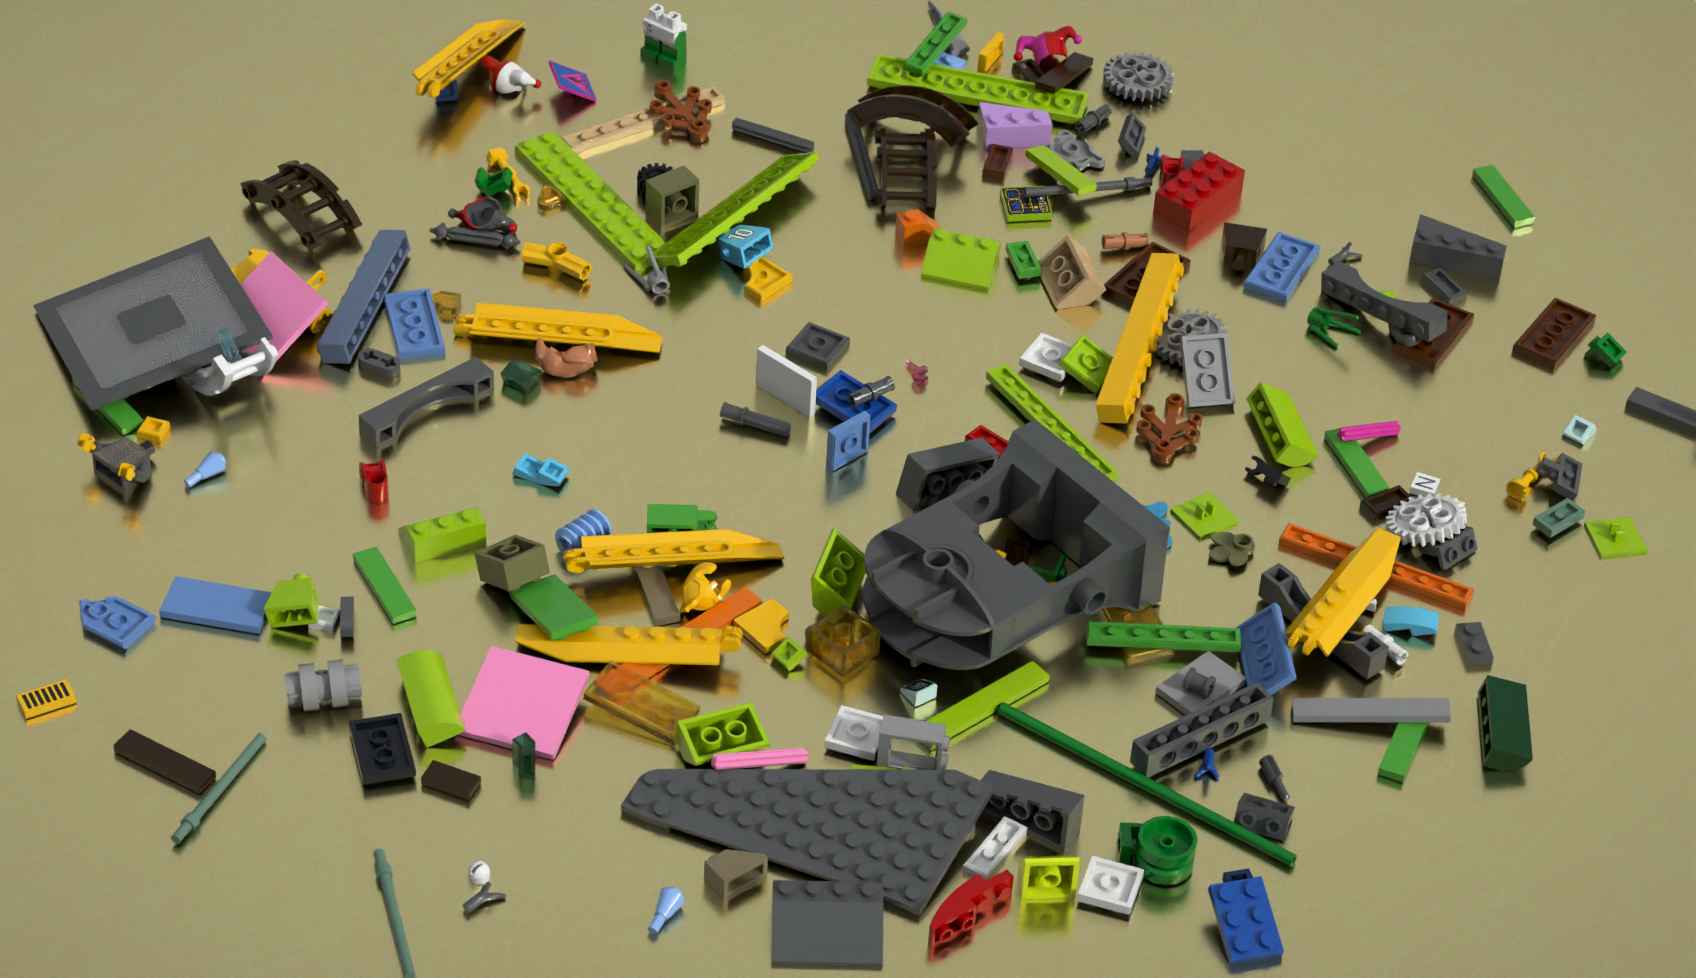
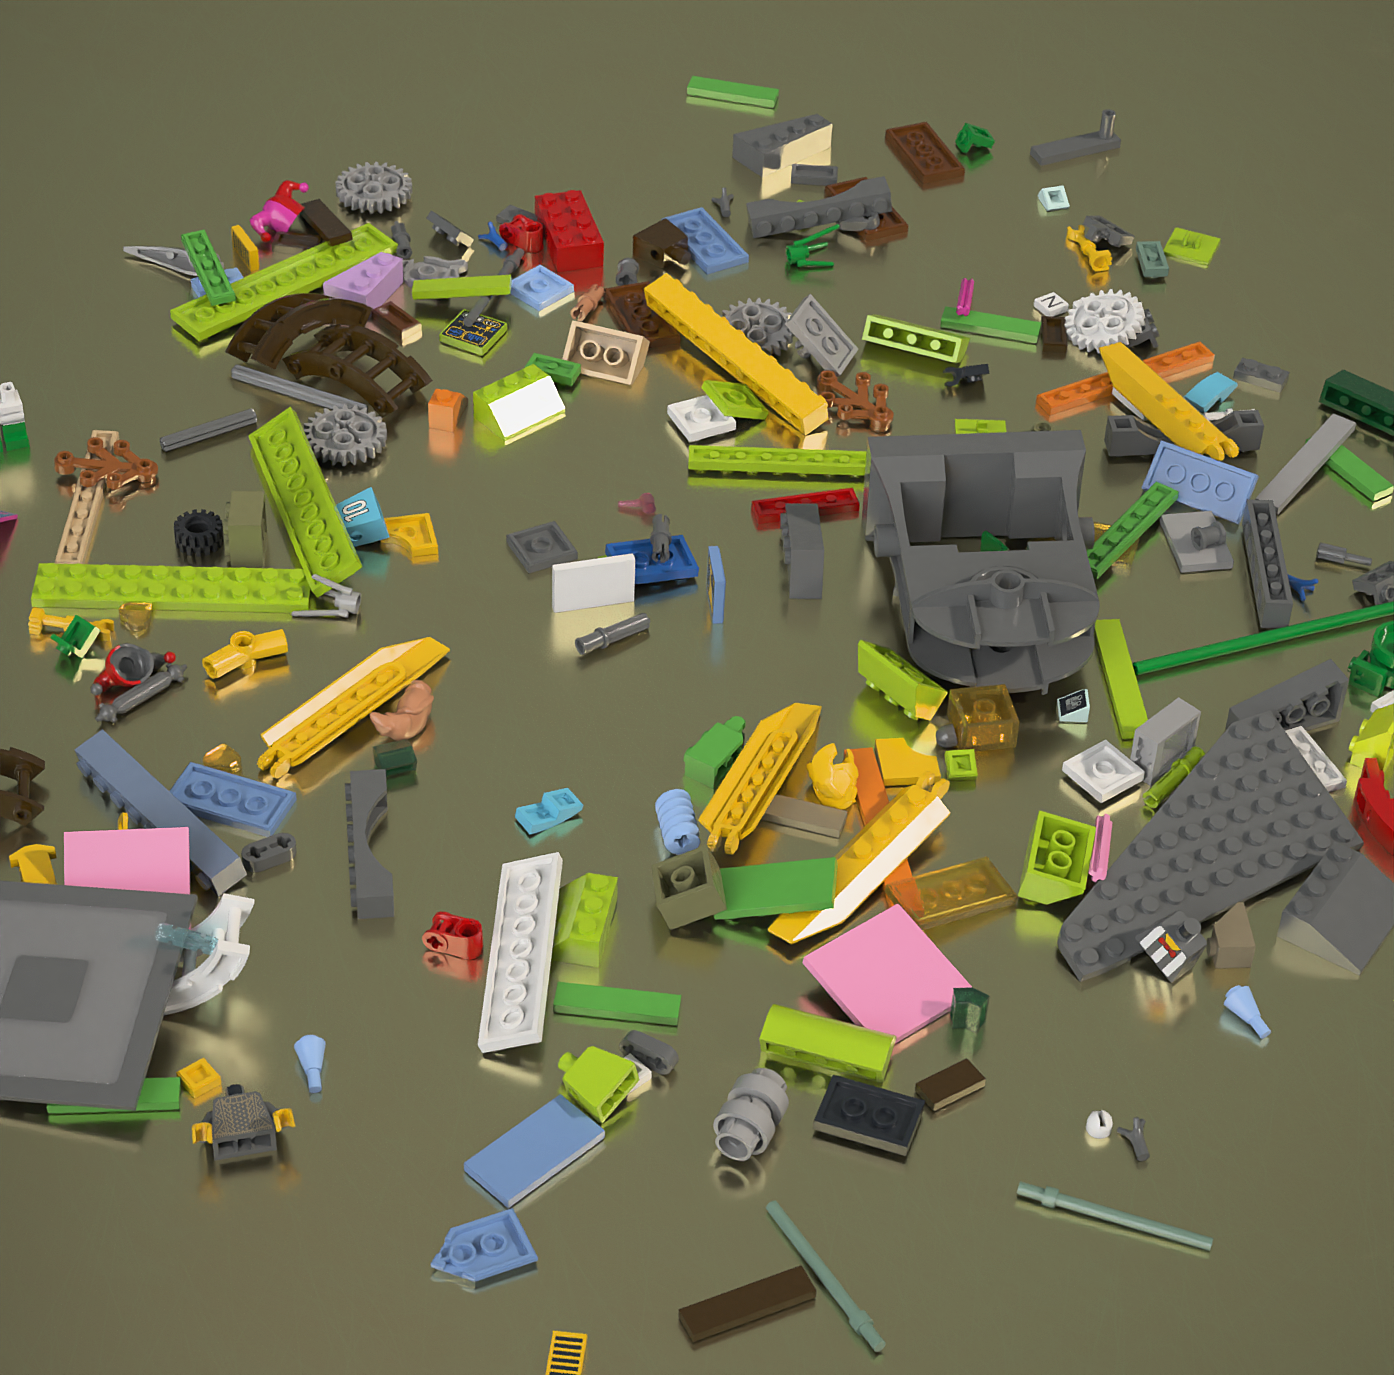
camera: 55 degrees left, 0 degrees up
none -> light grey gear [303,405,387,466]
none -> white plate [478,852,563,1053]
none -> light blue tile [510,265,574,311]
none -> dark grey bush [615,258,639,286]
none -> dark grey torso [1135,910,1207,983]

